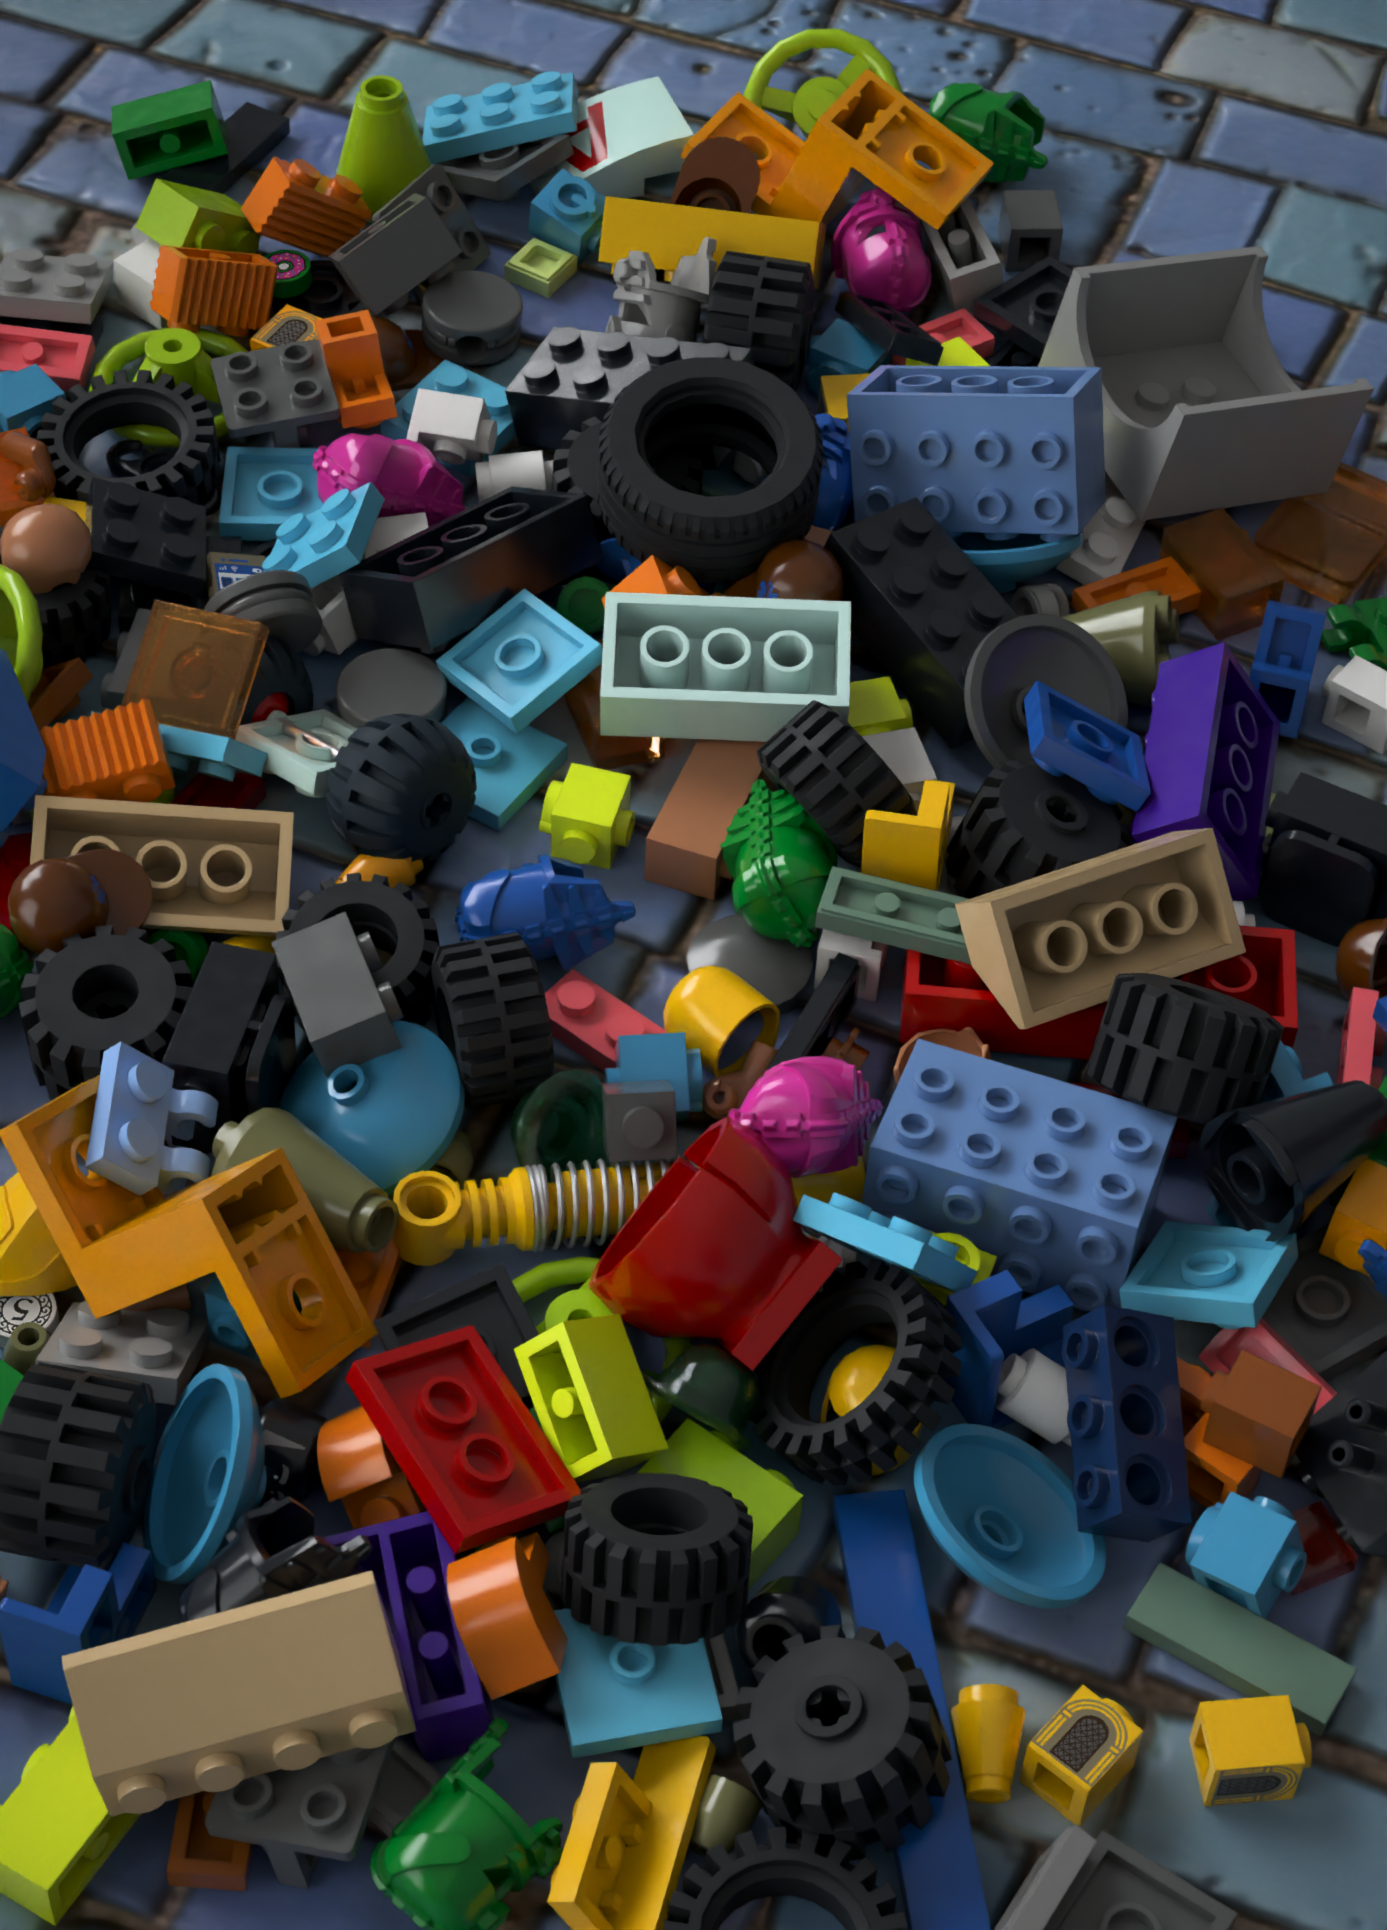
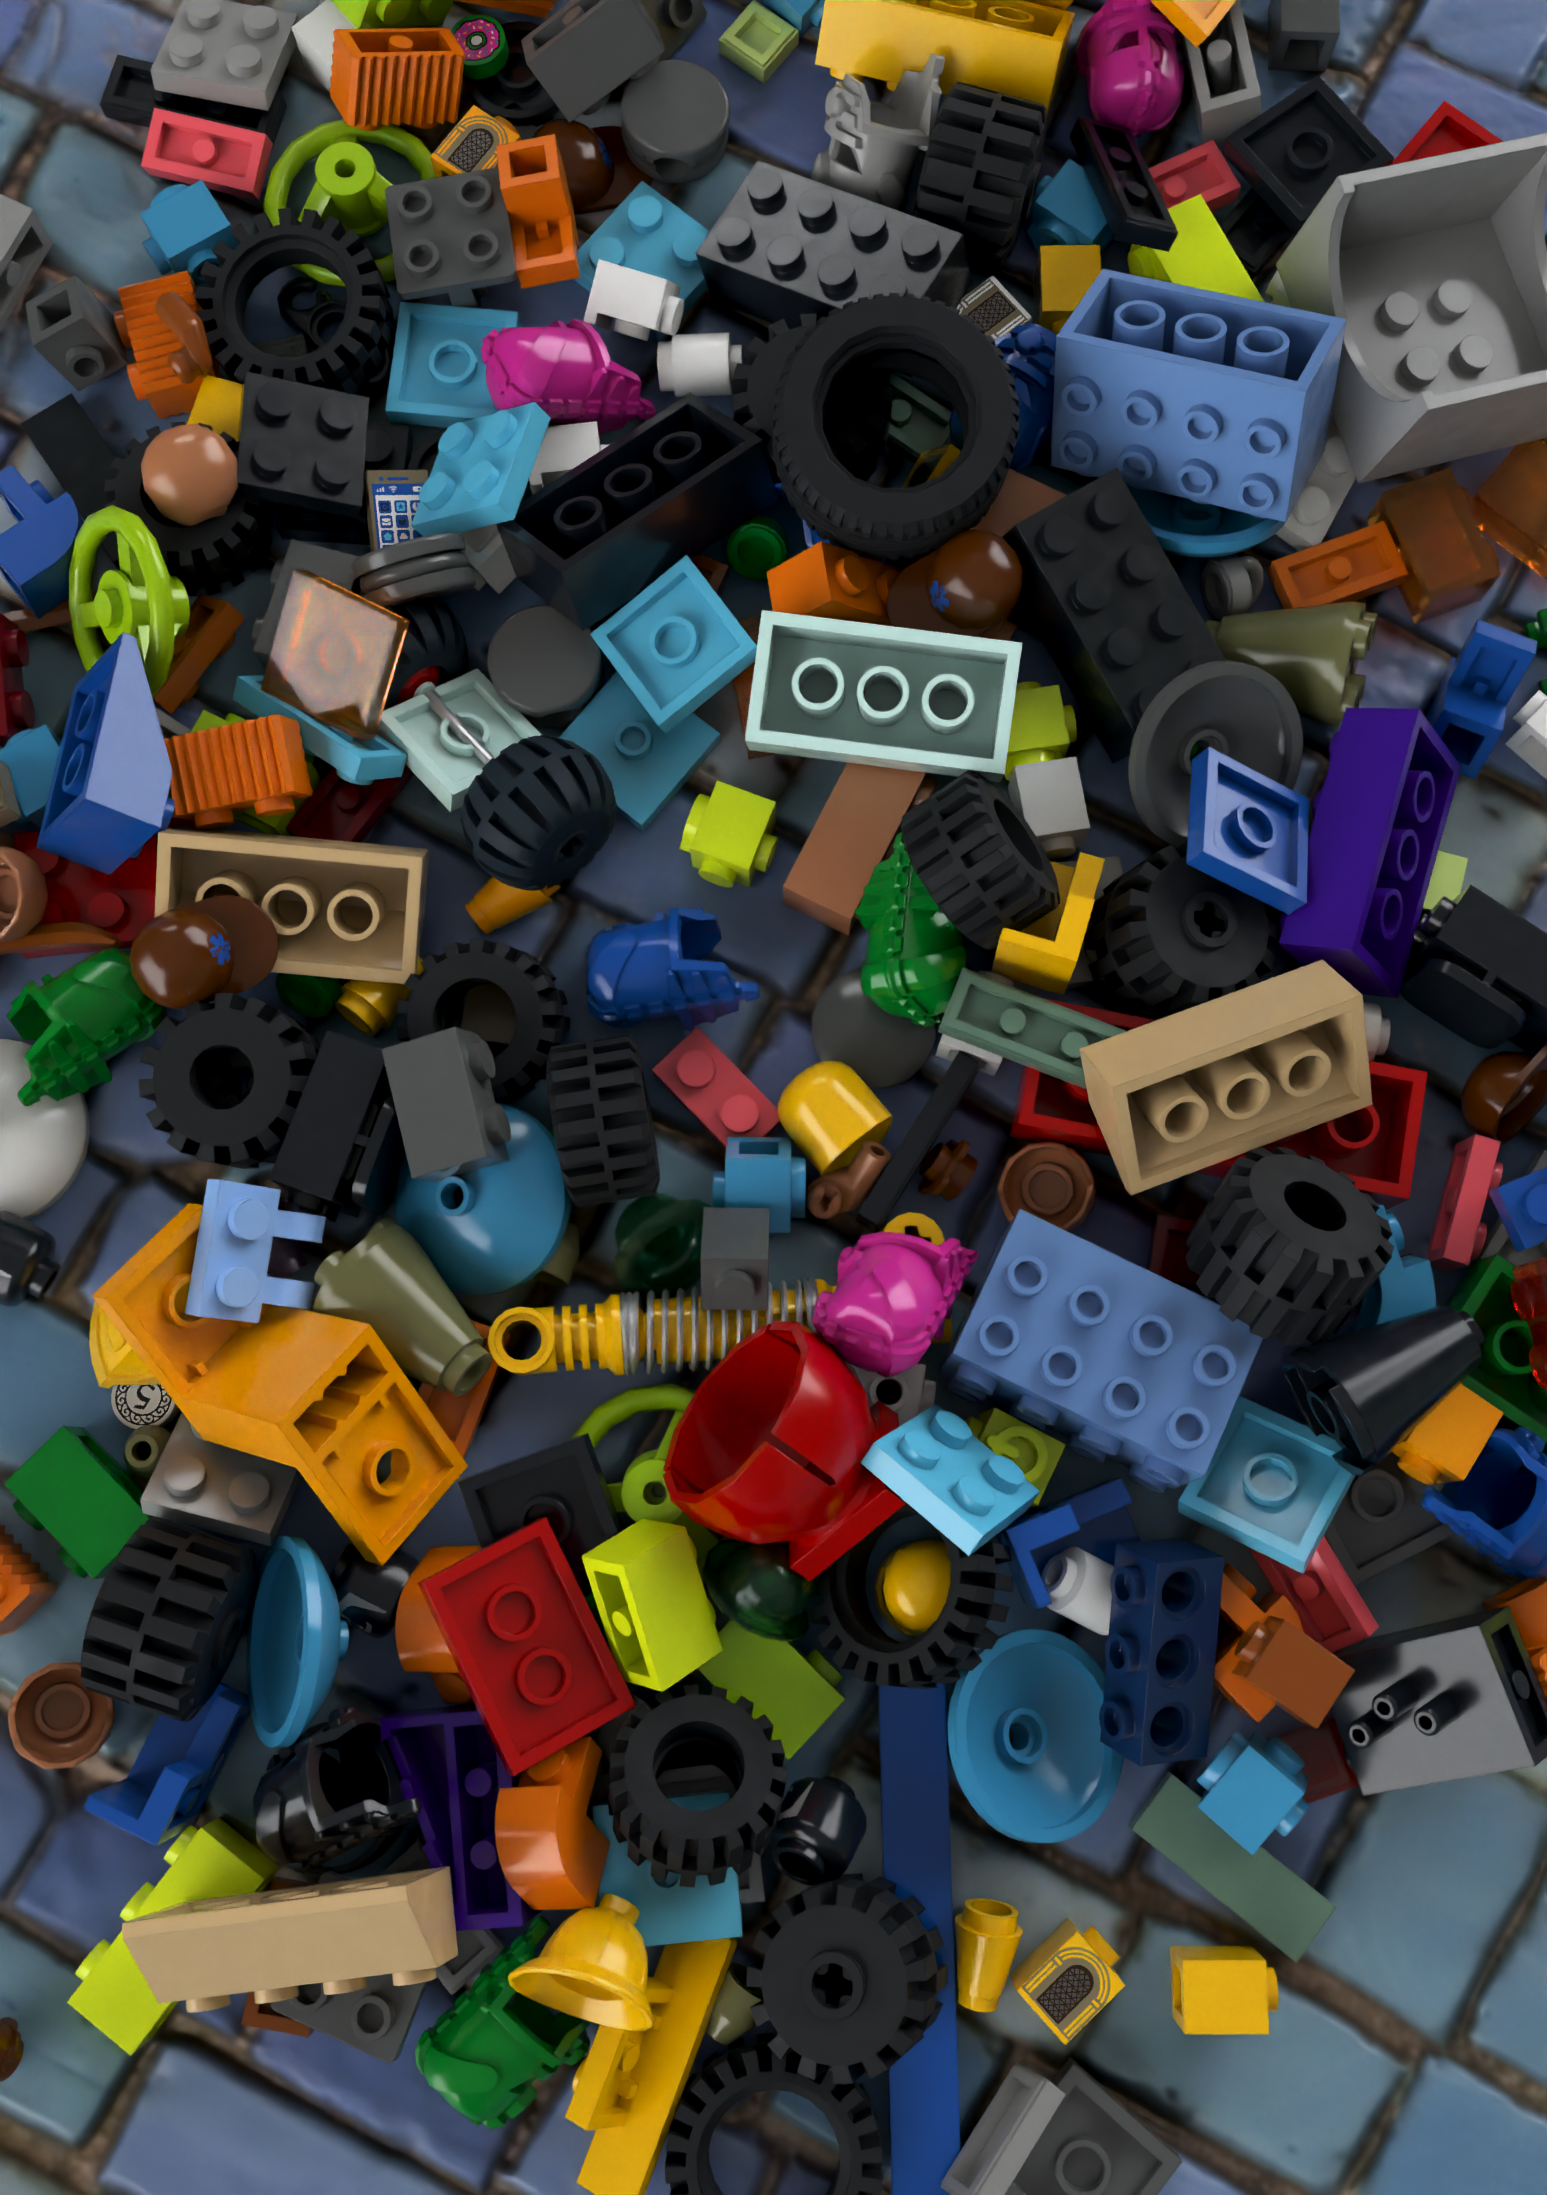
camera: 10 degrees right, 30 degrees up
none -> yellow hat [508,1894,654,2032]

